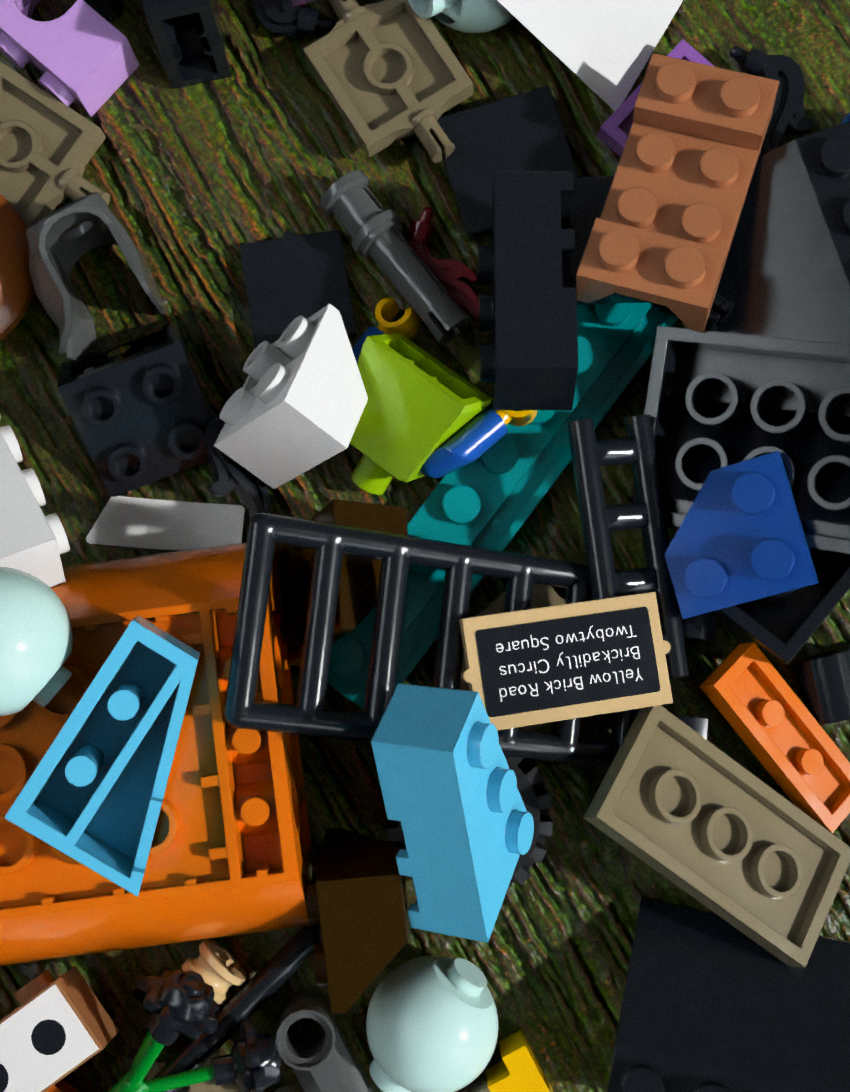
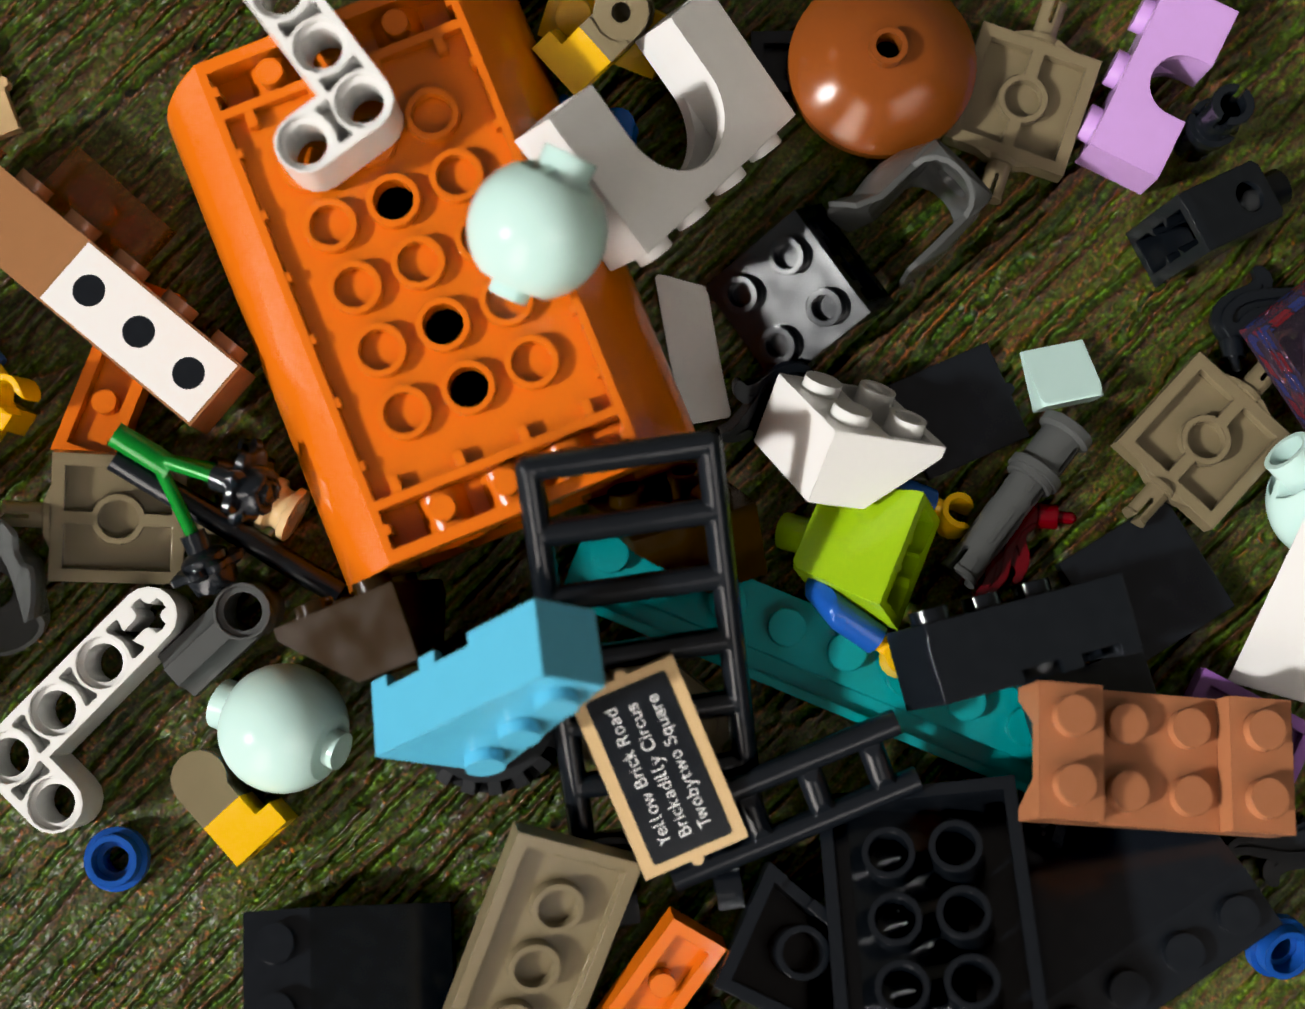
camera: 75 degrees right, 0 degrees up
medium azure wedge [4,615,200,897] -> none
blue plate [664,451,819,619] -> none
none -> light aqua slope [1020,339,1104,413]

